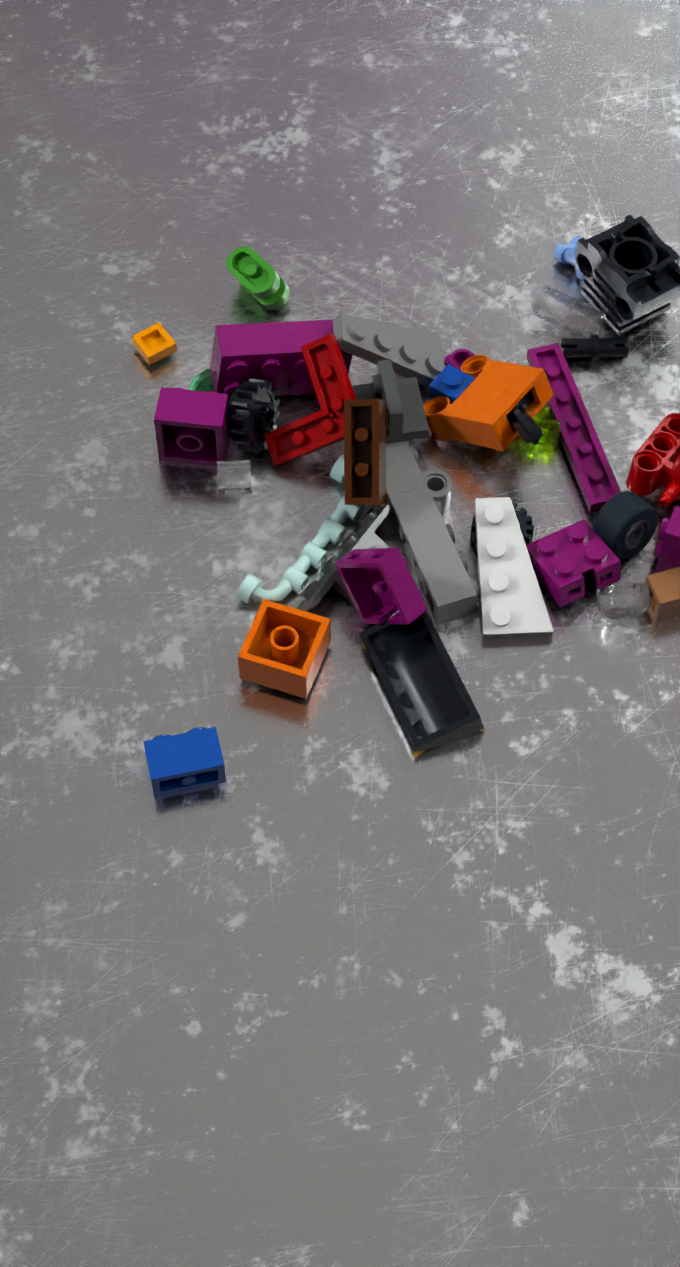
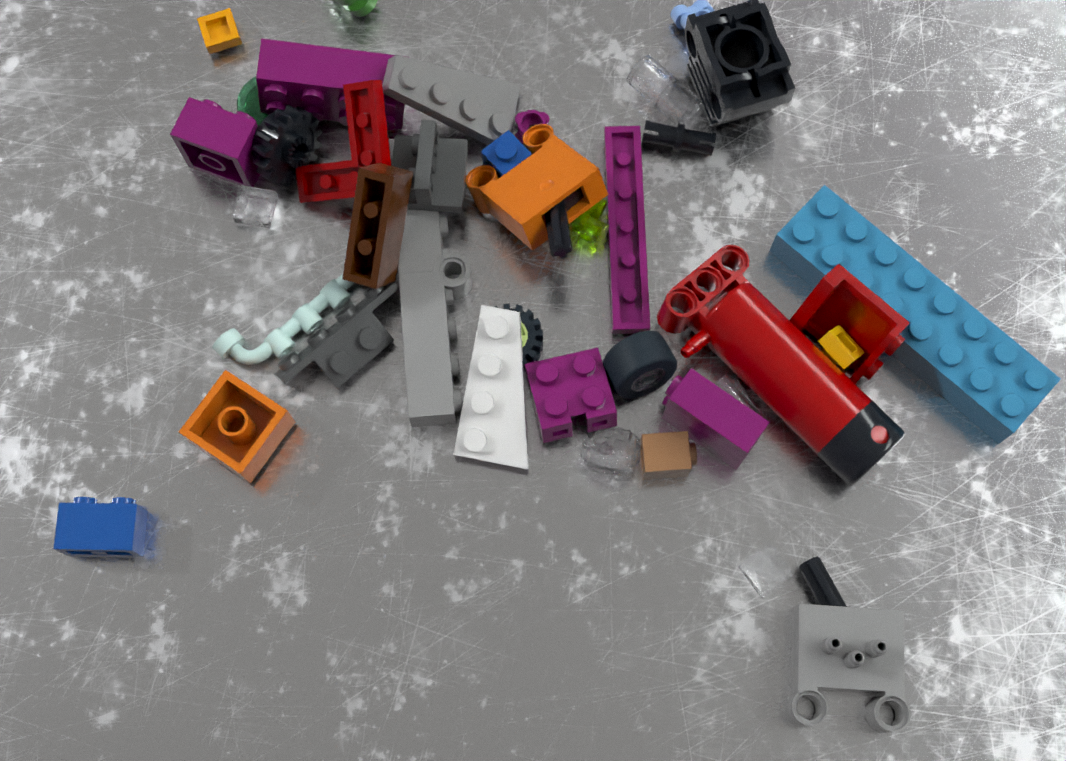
camera: 15 degrees right, 15 degrees up
magenta piece [335,548,427,624] -> none
black slope [359,611,485,752] -> none

